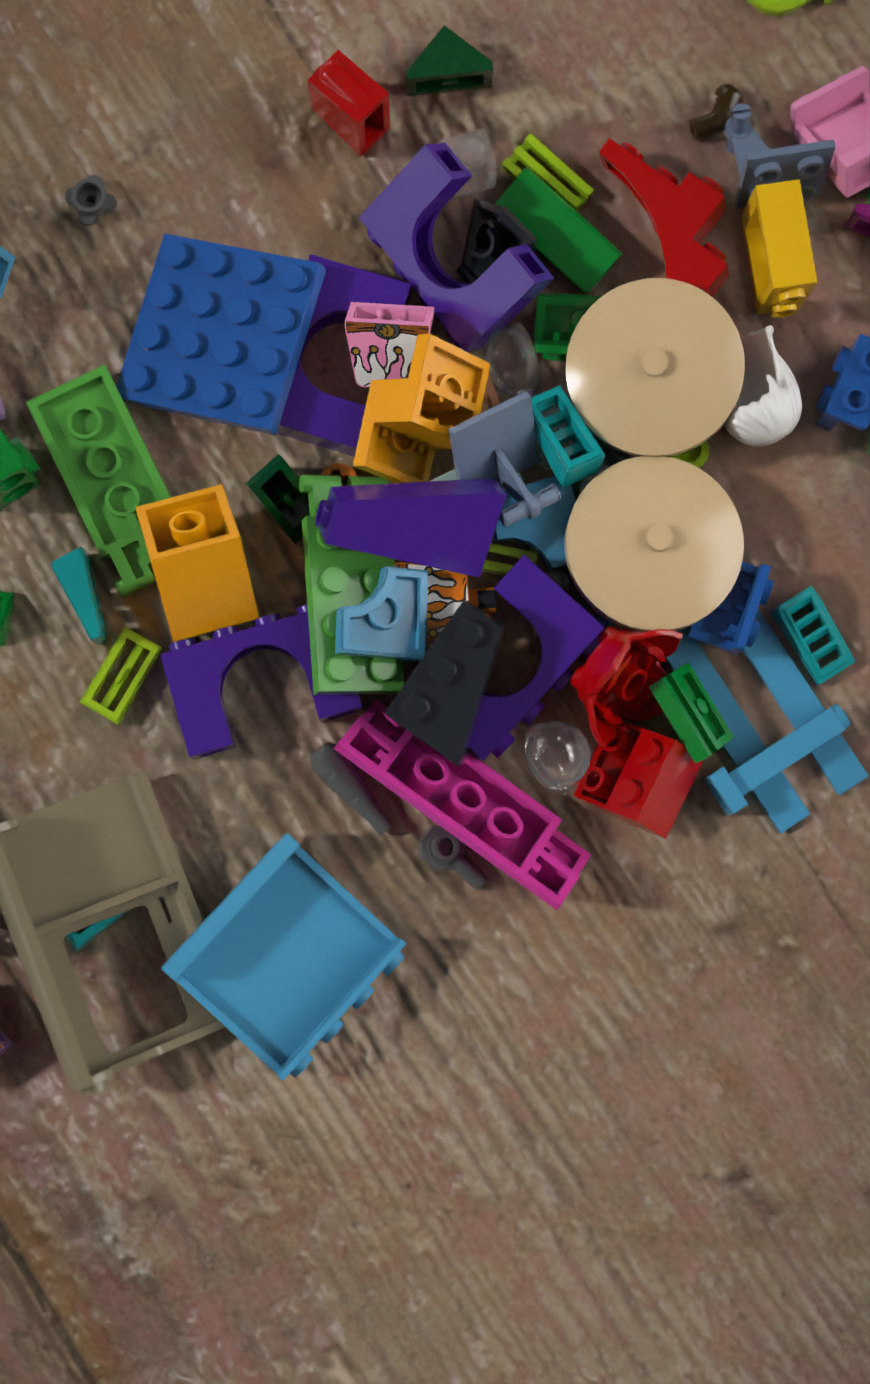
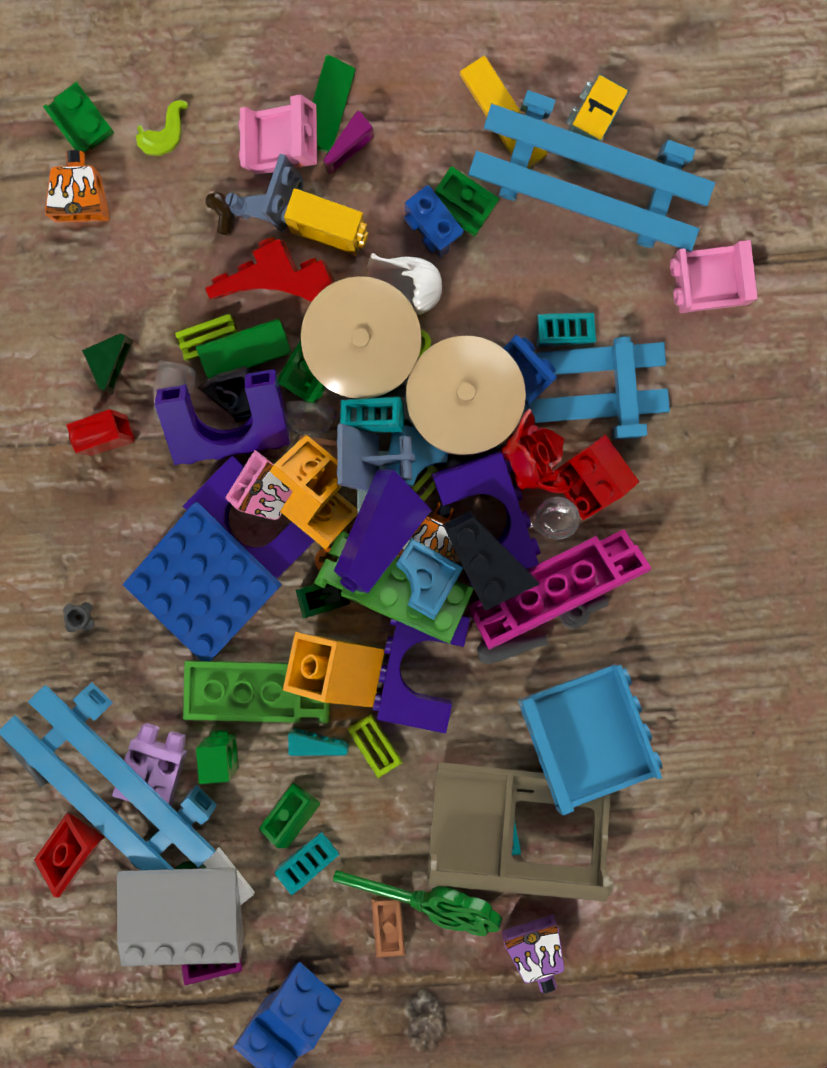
camera: 55 degrees left, 5 degrees up
green plate [649,662,734,764] -> none

